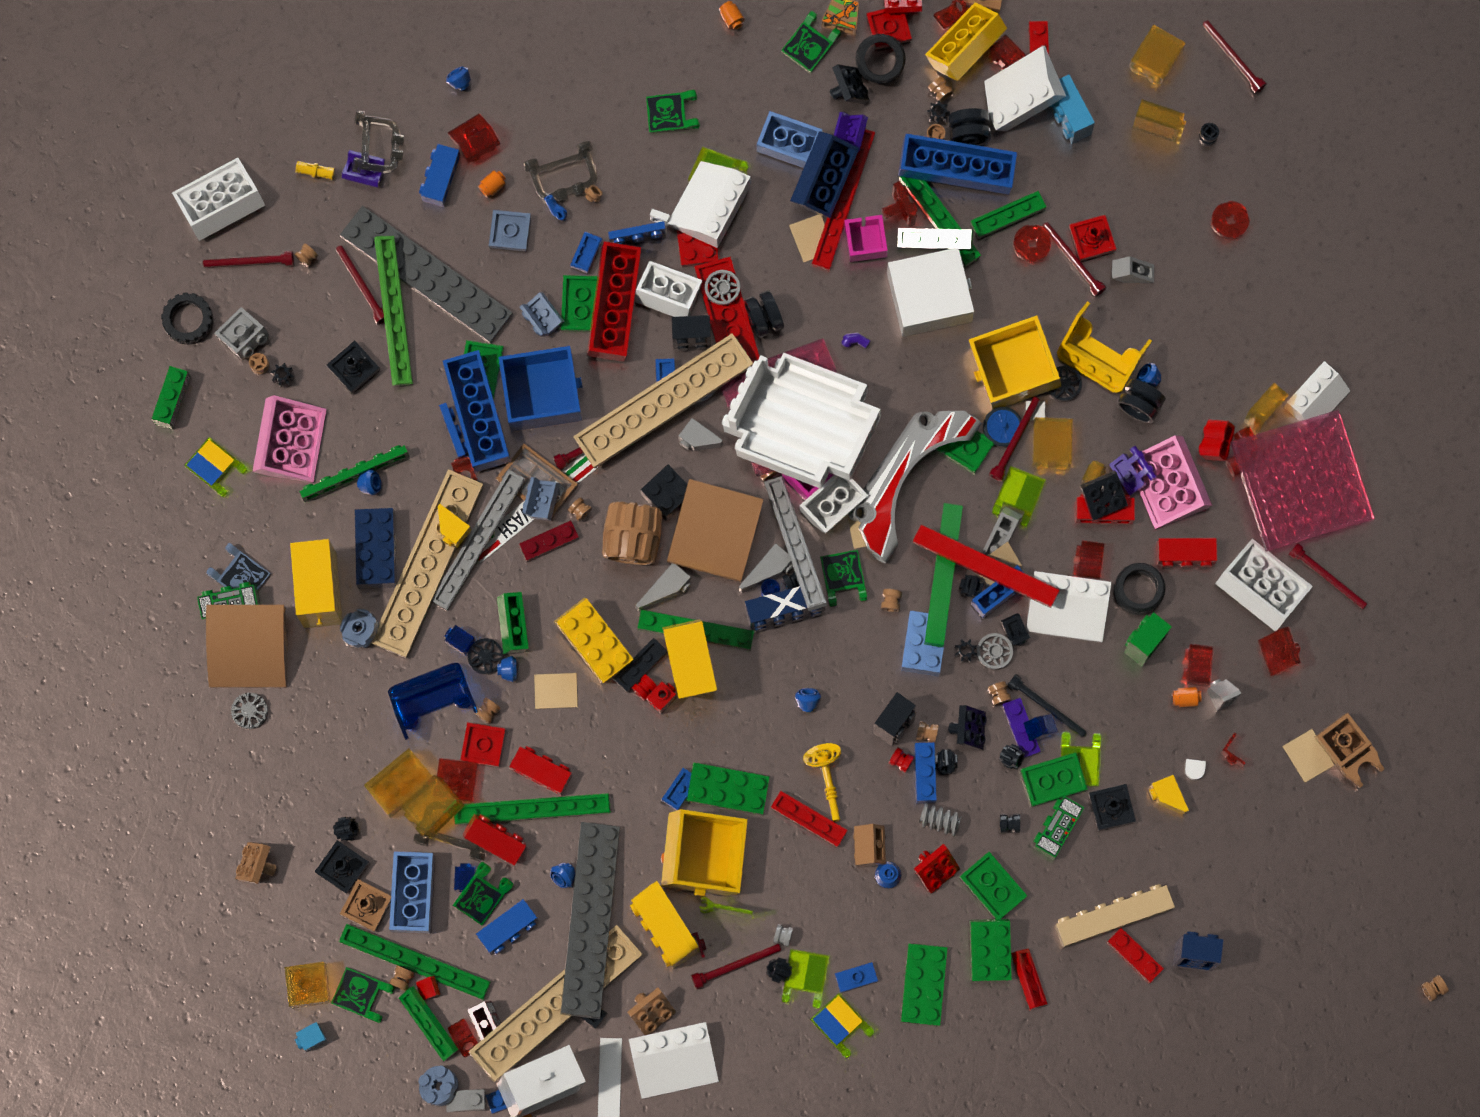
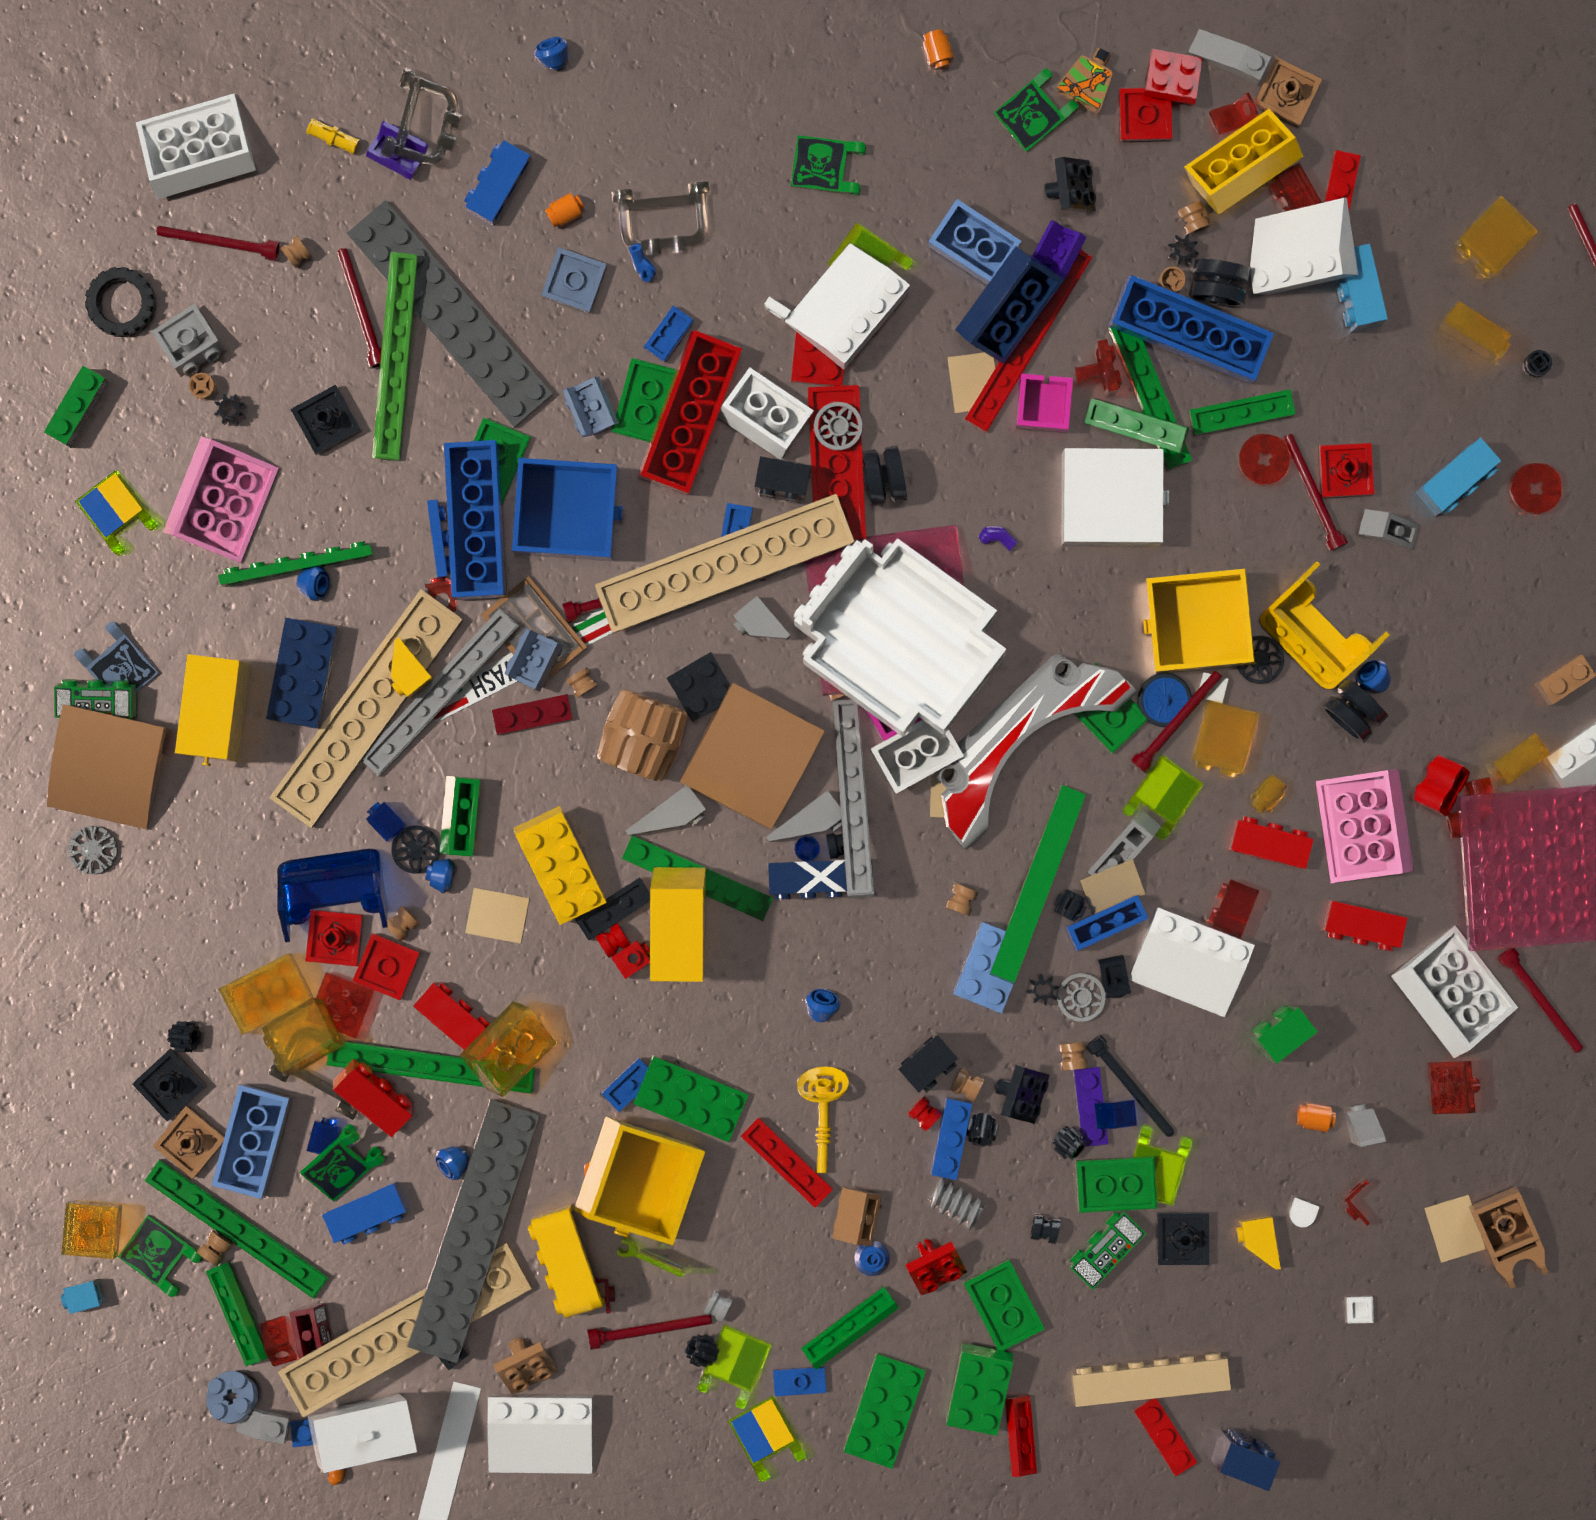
camera: 15 degrees right, 10 degrees up
medium nougat plate [235,842,276,884] -> none
sand blue plate [340,609,379,648] -> none
red tile [416,976,440,1000] -> none
clear red slope [448,114,501,163] -> none
medium nougat plate [585,185,602,202] -> none
blue plate [608,221,666,245] -> none
flag [820,550,867,607] -> none
black tyre [855,34,906,83] -> none
red tile [912,525,1060,608] -> none
black plate [1080,470,1128,521] -> none
dark purple plate [1109,446,1157,496] -> none
black tyre [1114,563,1166,615] -> none
clear red brick [1182,644,1213,687] -> none
none -> red plate [305,910,363,967]
none -> clear yellow brick [460,1001,556,1097]
none -> green plate [801,1287,899,1370]
none -> white tile [1346,1296,1374,1323]
none -> dark azure brick [1415,437,1501,516]
none -> medium nougat brick [1534,654,1596,706]

